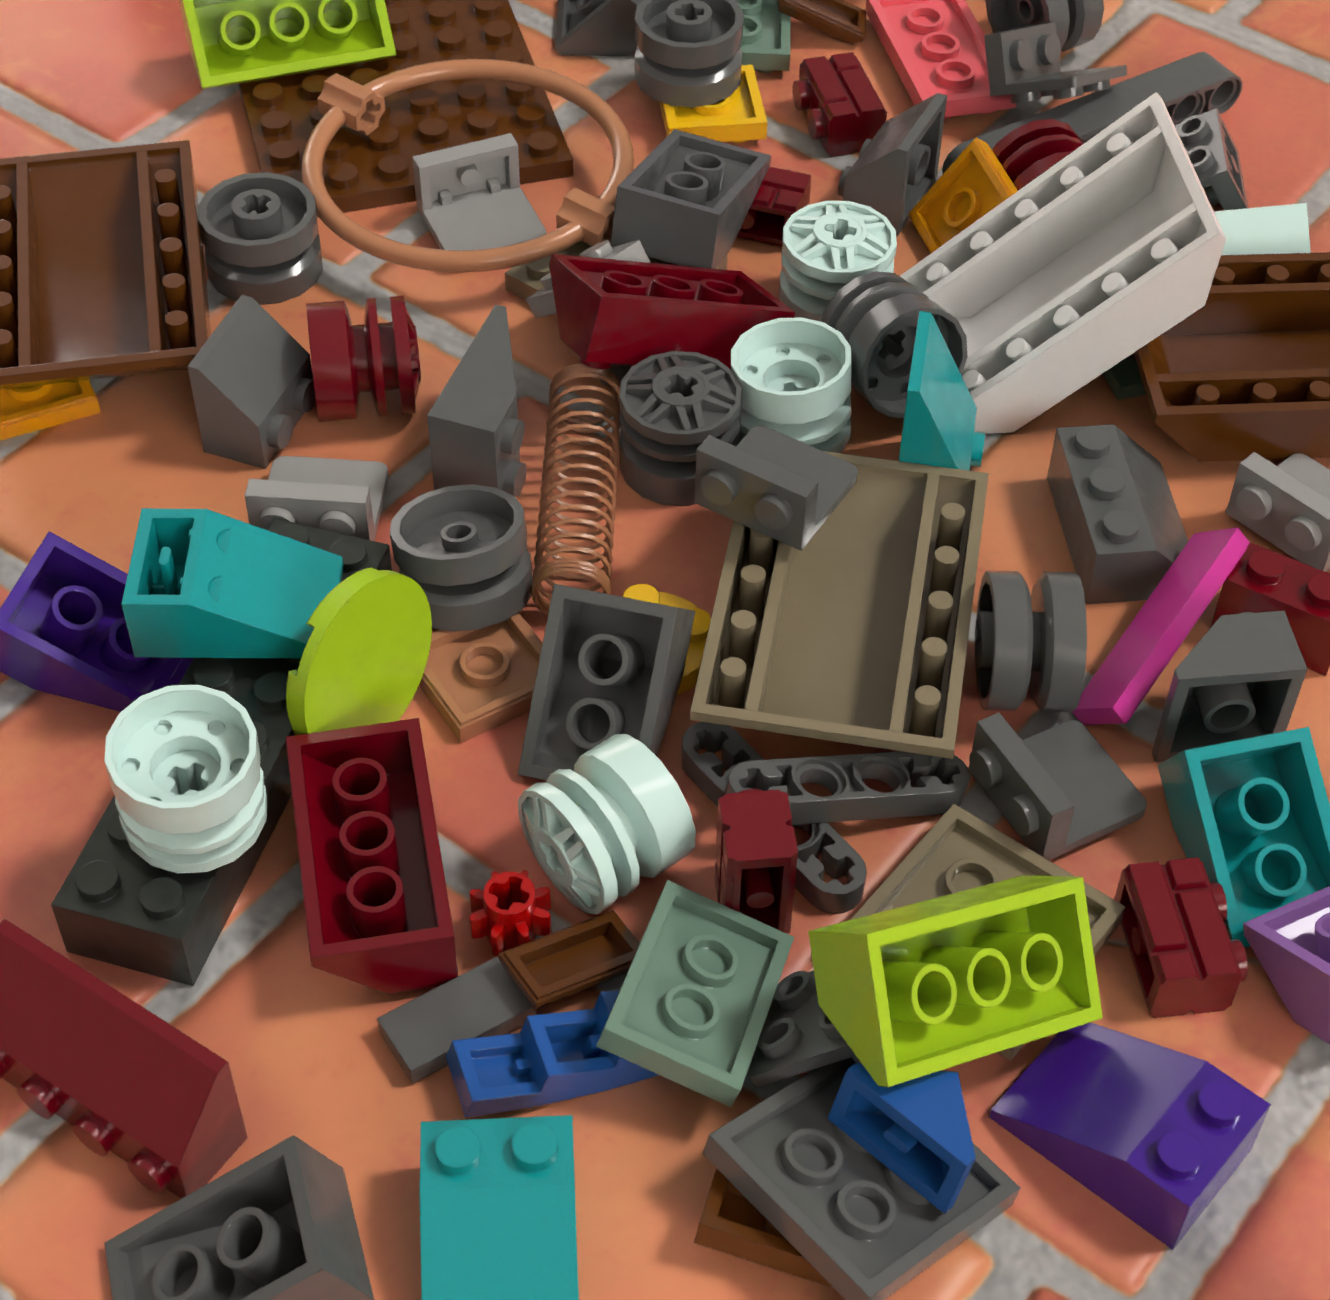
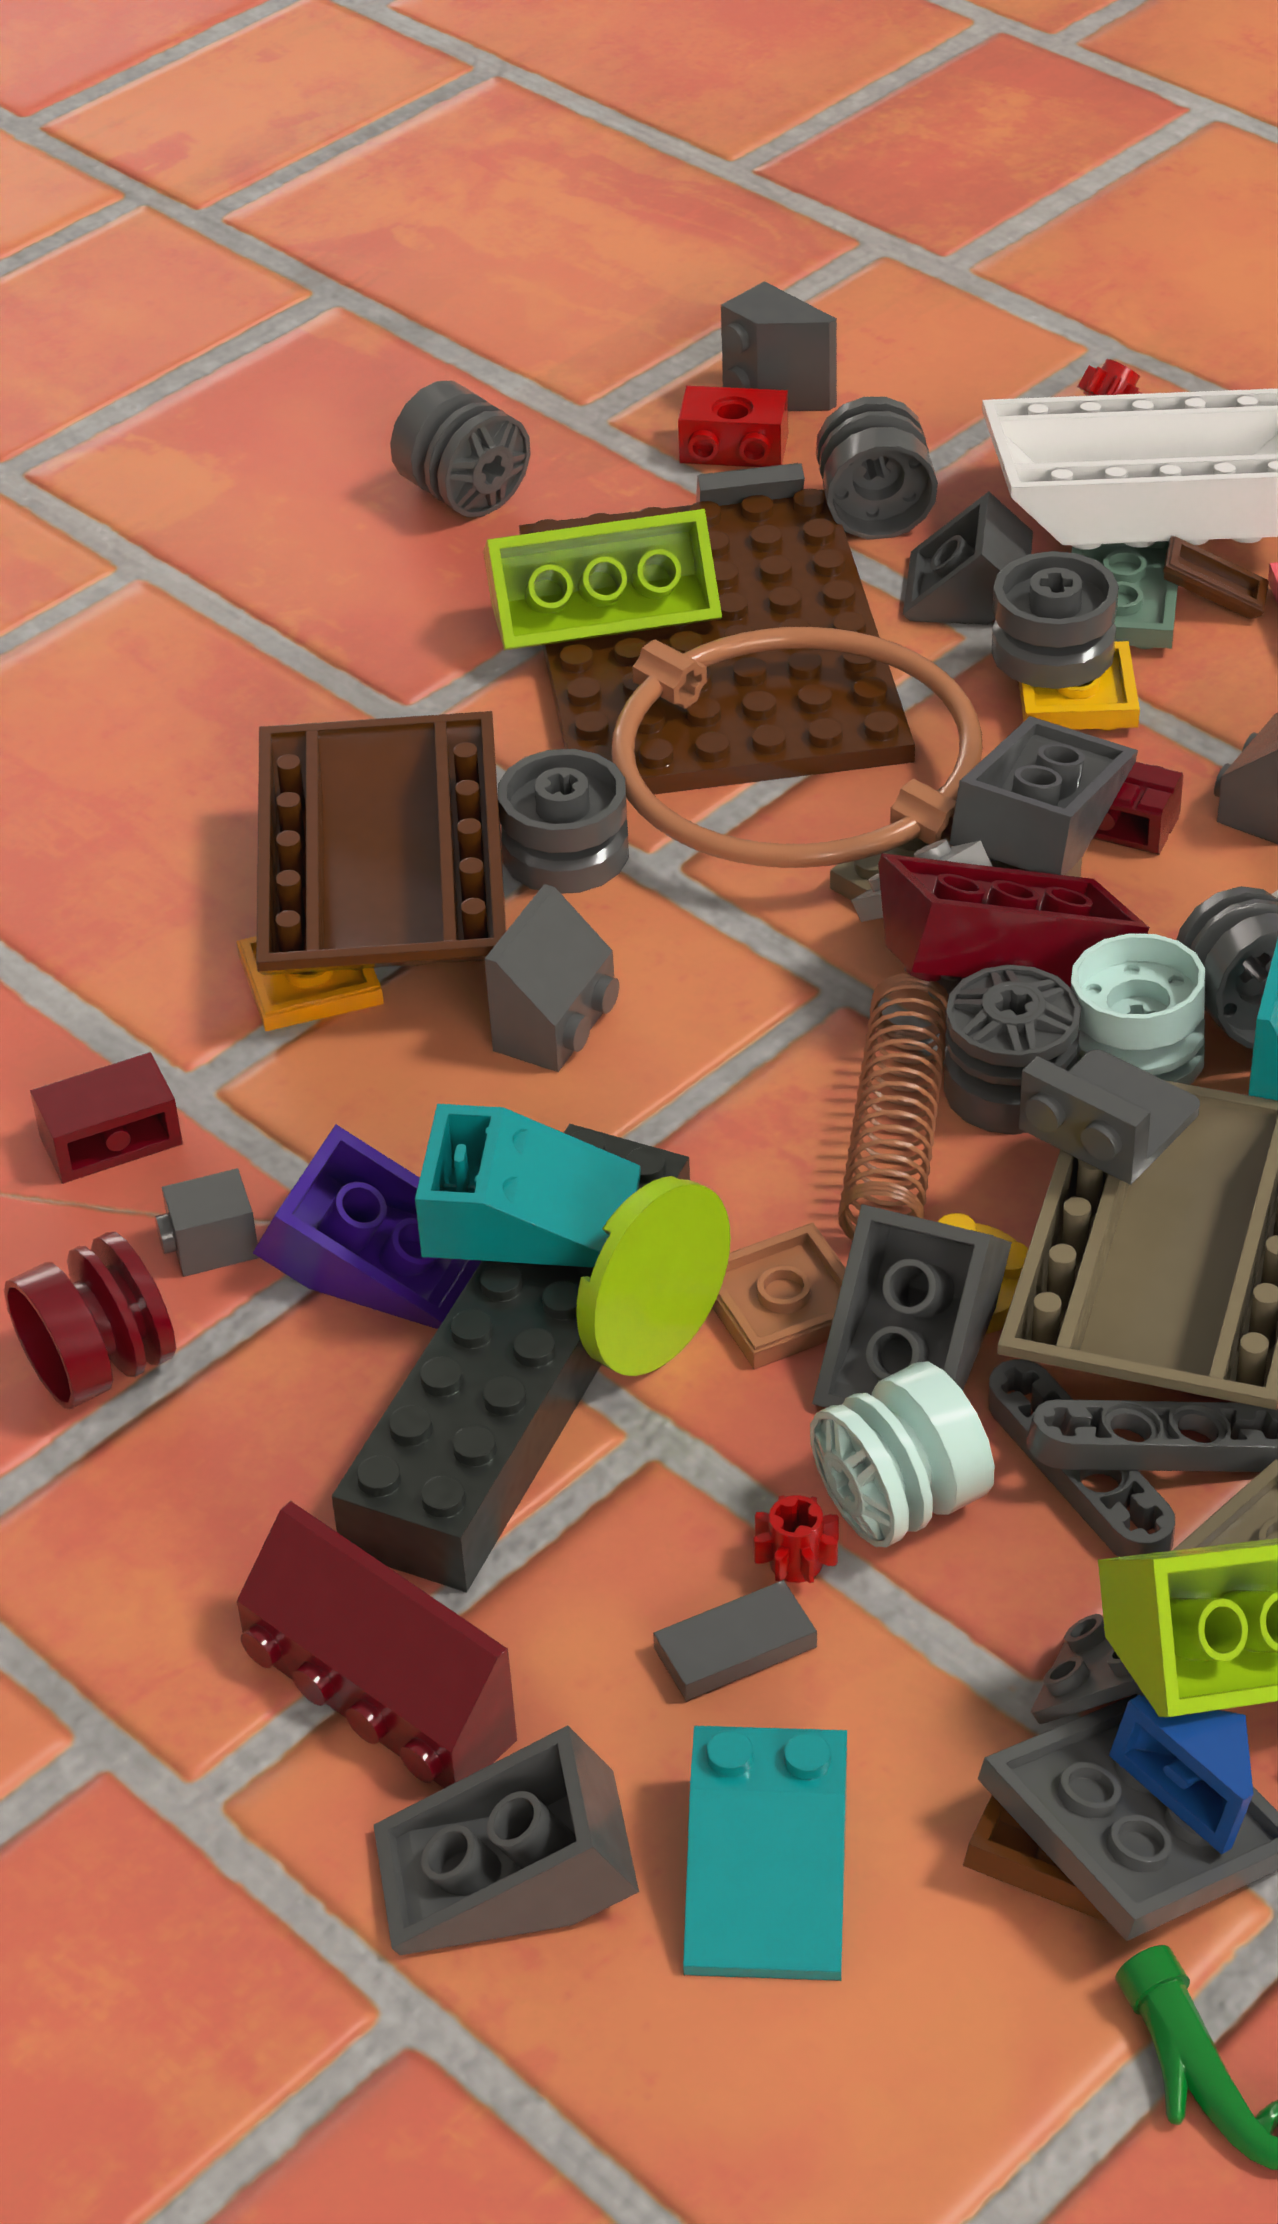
camera: 10 degrees right, 5 degrees down
light aqua wheel [104,684,267,874] -> none
light grey bracket [244,456,389,541] -> none
dark red slope [286,718,458,994] -> none
dark red wheel [306,295,421,422] -> none
dark grey wheel [390,484,533,632] -> none
light grey bracket [412,133,546,251] -> none
dark grey slope [427,304,527,497] -> none
blue slope [446,990,658,1118] -> none
reddish brown tile [498,910,640,1010] -> none
sand green plate [596,880,794,1107] -> none
dark red brick [714,789,798,934] -> none
light aqua wheel [779,200,897,322] -> none
dark red brick [792,52,887,157] -> none

